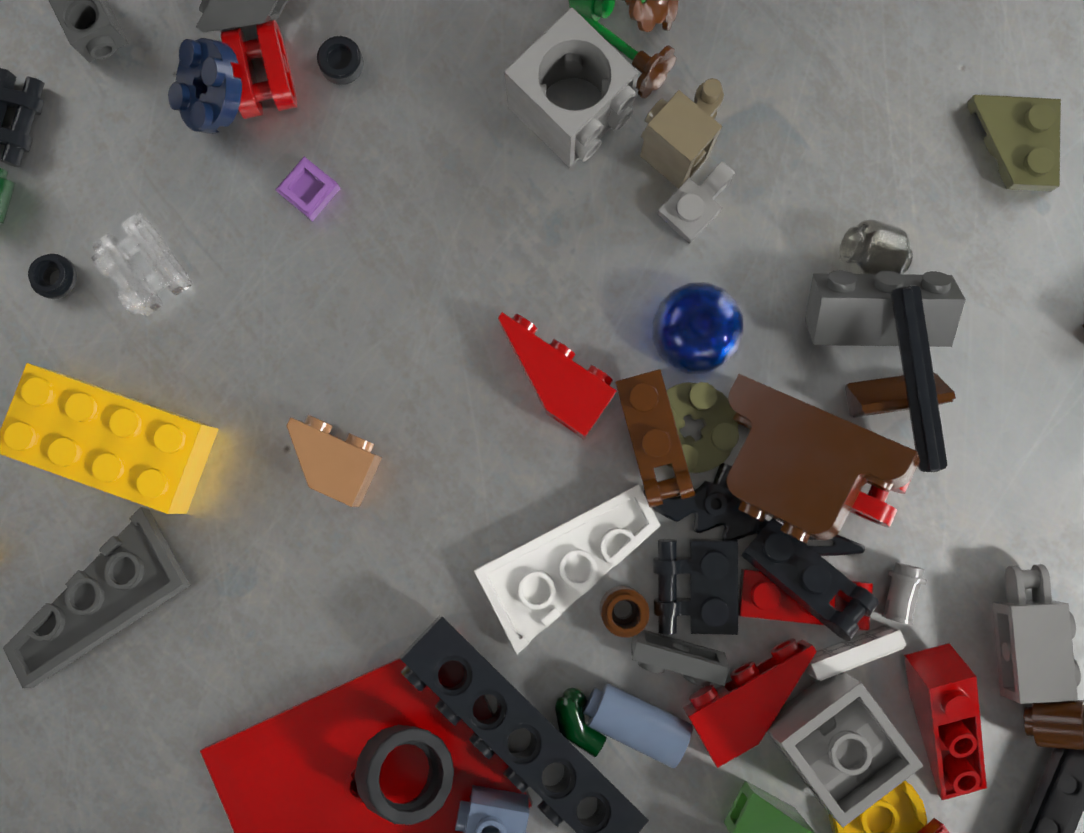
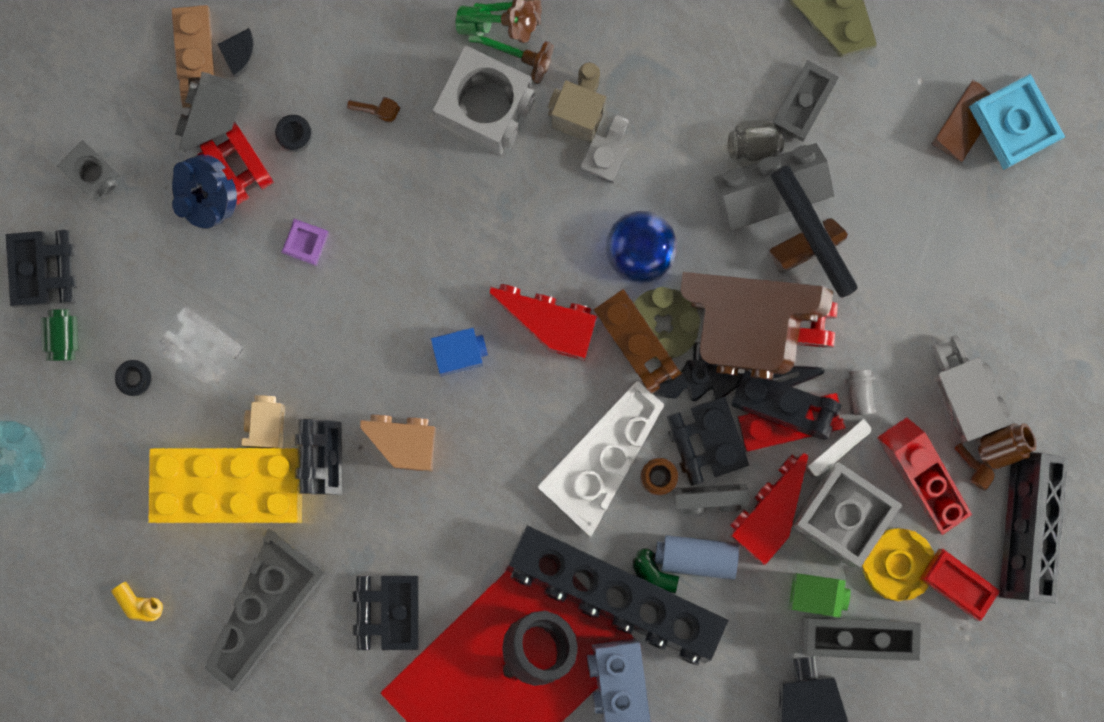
camera: 25 degrees left, 0 degrees up
none -> tan brick [241,395,285,448]
none -> black plate [295,419,342,495]
none -> reddish brown hand [347,97,401,123]
none -> black plate [353,576,419,650]
none -> blue brick [431,328,488,377]
none -> dark grey plate [771,60,839,142]
none -> reddish brown hand [954,442,995,491]

